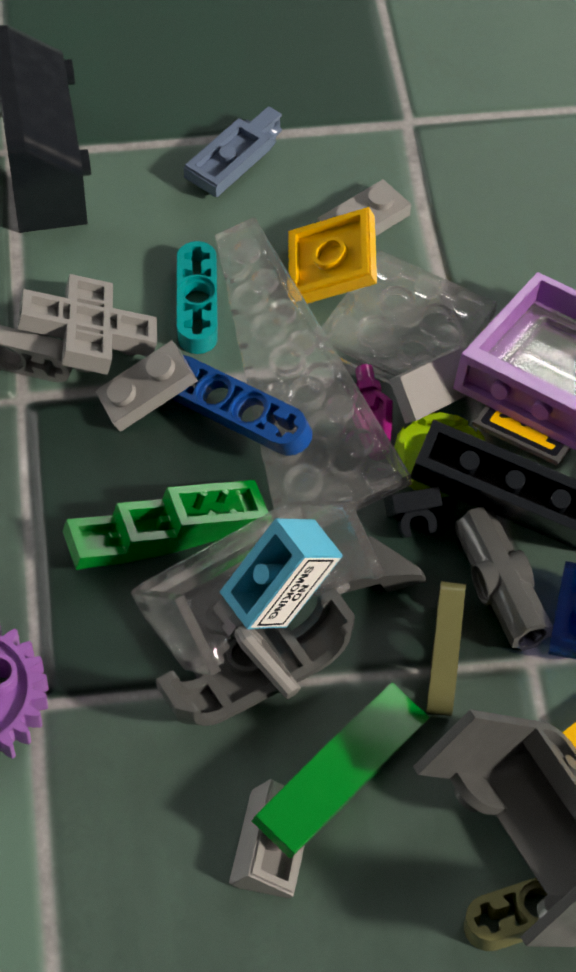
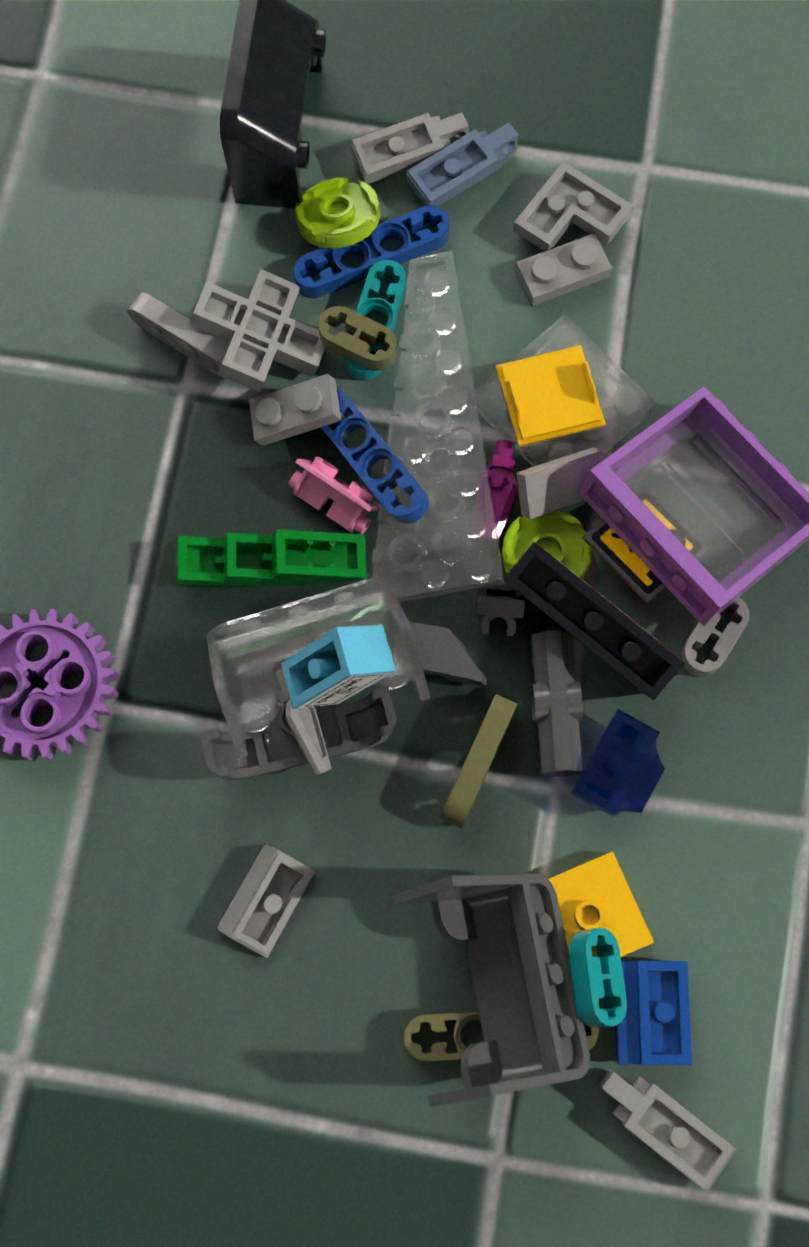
camera: 20 degrees right, 20 degrees up
green slope [251,682,430,859] -> none
yellow plate [288,207,377,307] -> none
none -> bright pink hinge [288,456,384,534]
none -> blue beam [293,205,450,298]
none -> lime tile [294,177,381,249]
none -> olive beam [318,306,397,371]
none -> light grey hinge [350,113,469,184]
none -> yellow piece [495,345,606,447]
none -> light grey plate [513,161,634,251]

